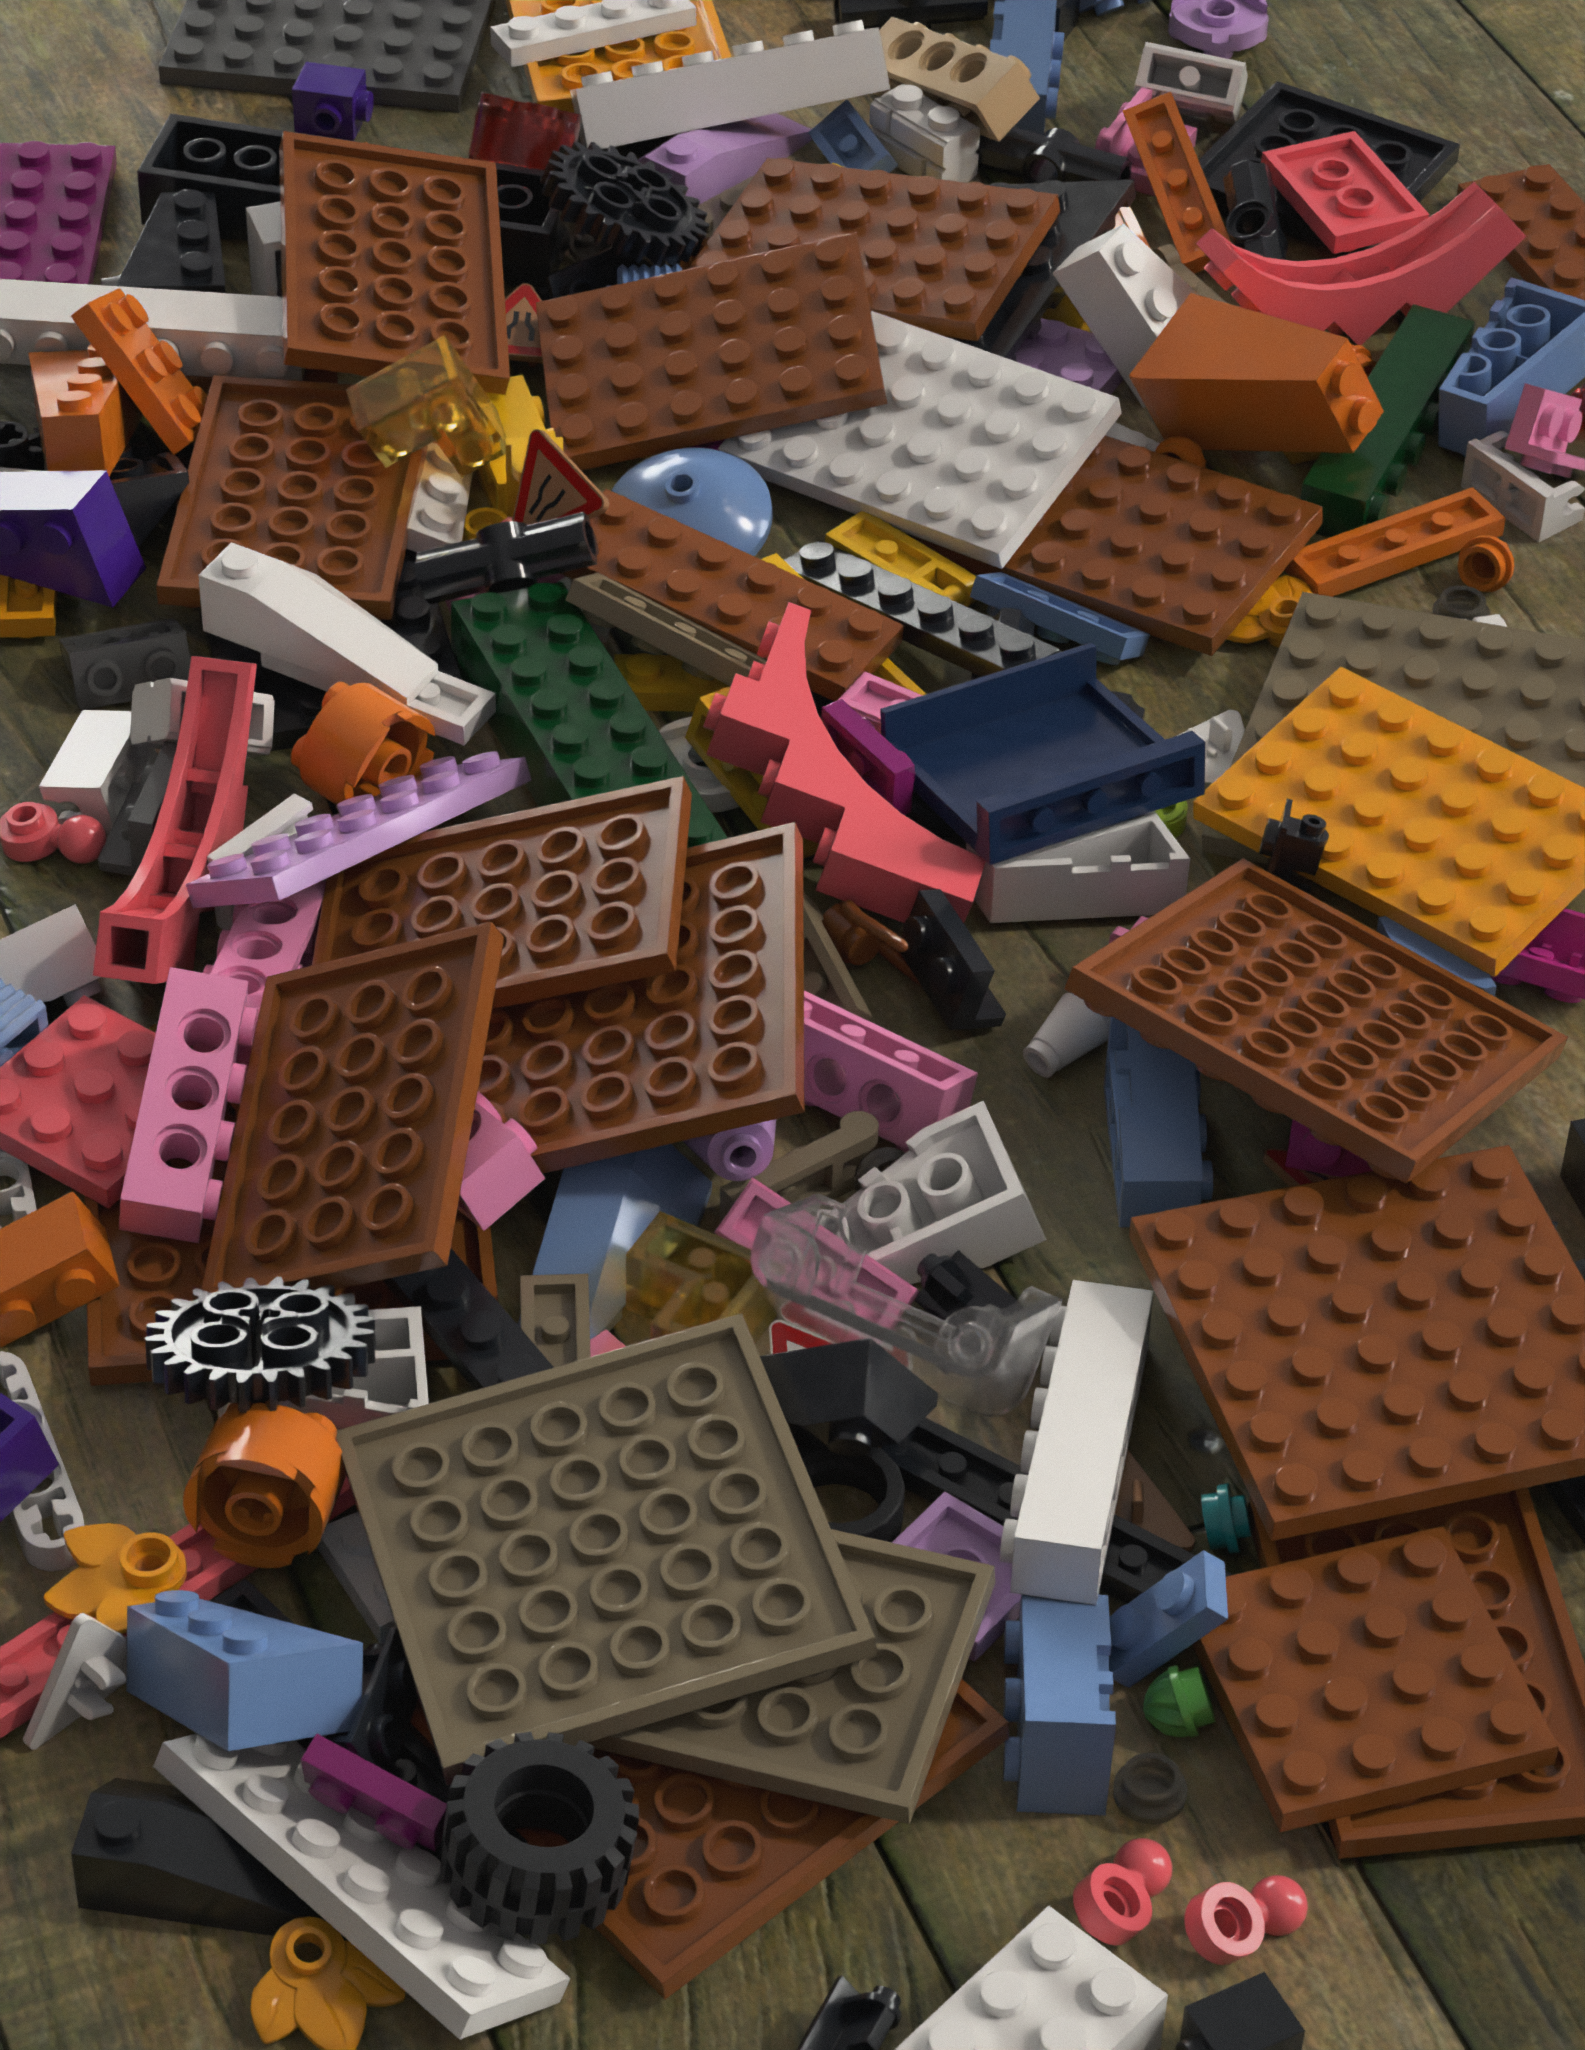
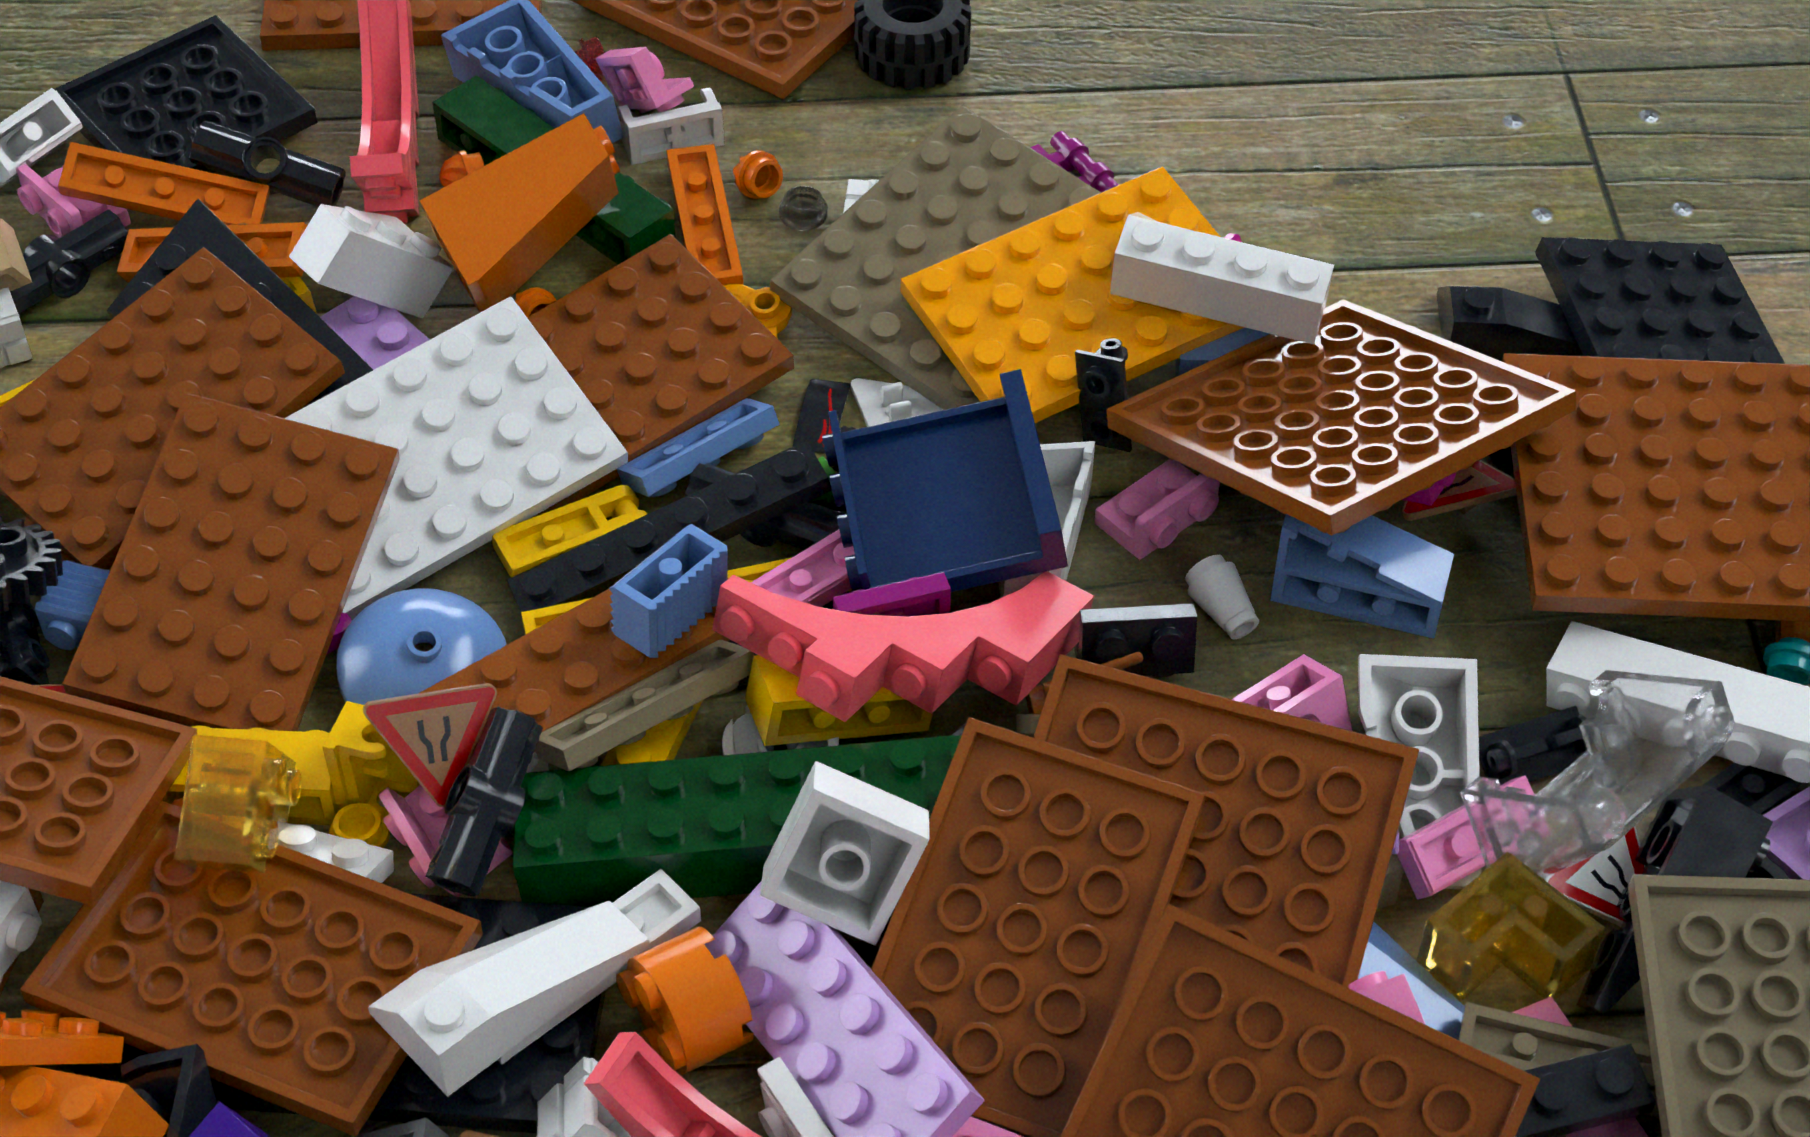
camera: 70 degrees left, 5 degrees up
coral plate [1261,131,1430,254] -> none
none -> medium blue brick [609,524,727,658]
none -> white brick [760,761,930,945]
none -> black sticker [793,379,851,453]
none -> white wedge [1110,212,1334,344]

